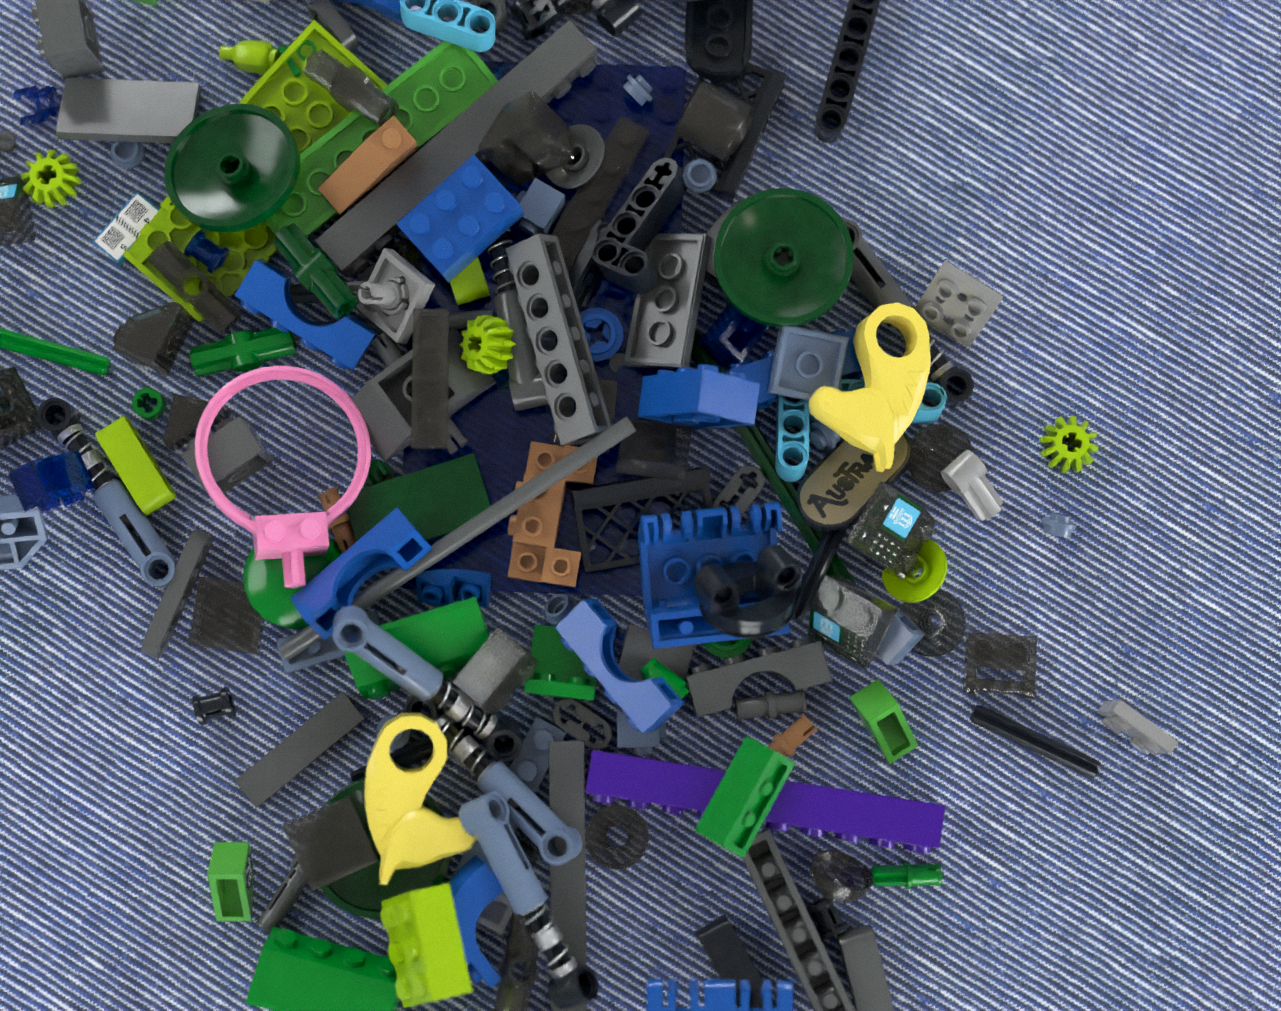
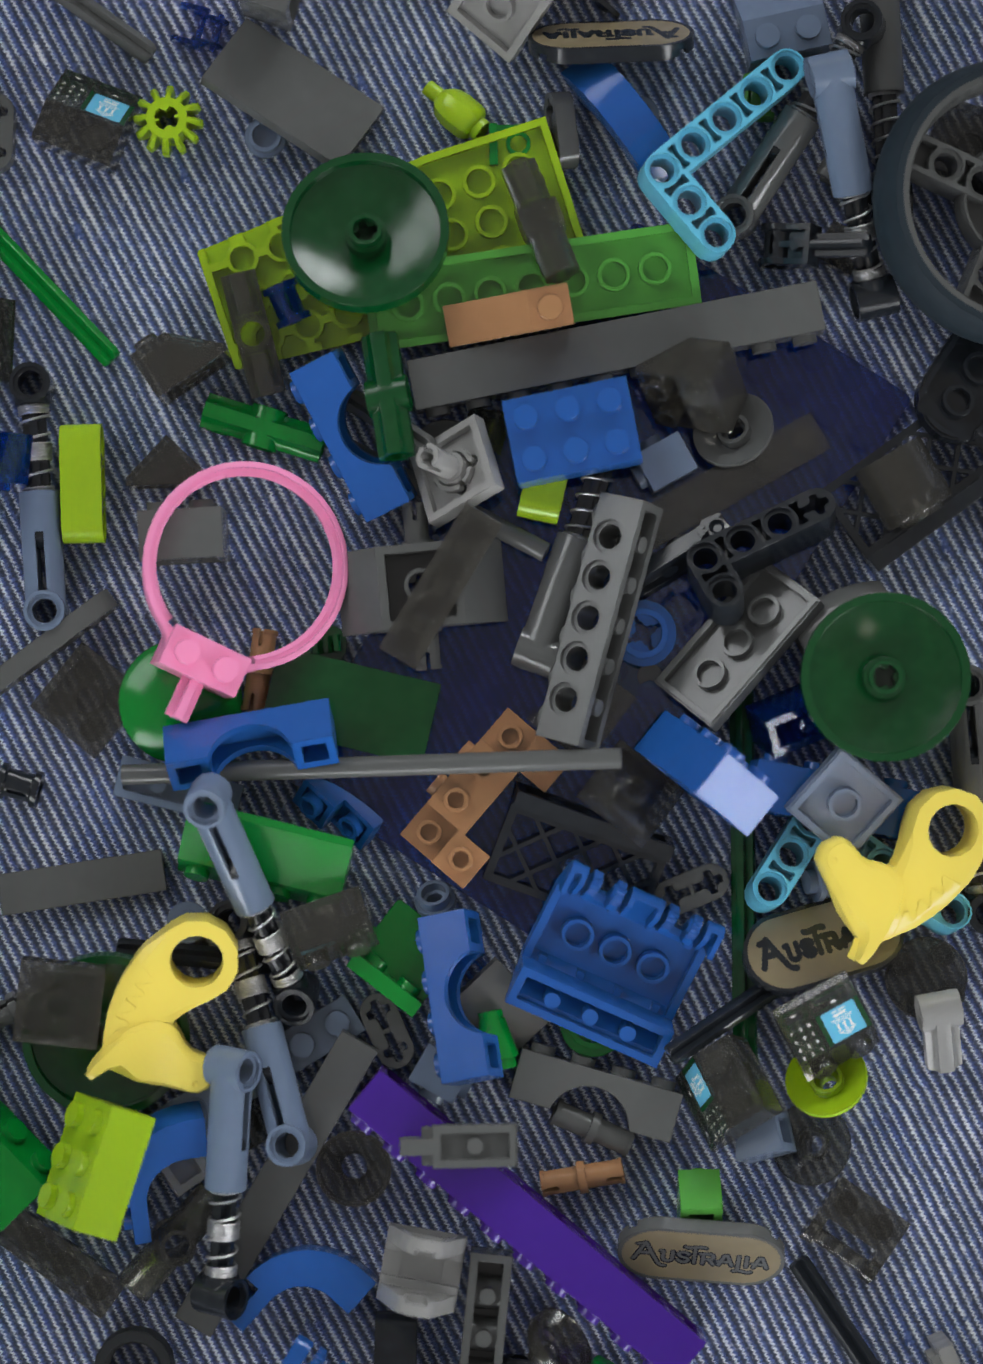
camera: 30 degrees right, 5 degrees up
white tile [93,192,159,266] -> none
green bush [132,388,166,420] -> none
lime gear [459,315,516,374] -> none
sand blue plate [623,74,654,106] -> none
sand blue plate [683,159,717,193] -> none
black piece [694,545,802,639] -> none
green panel [695,737,795,858] -> none
none -> blue arch [230,1245,378,1332]
none -> light grey piece [376,1222,468,1319]
none -> dark grey hinge [399,1122,518,1169]
none -> tile [617,1216,785,1286]

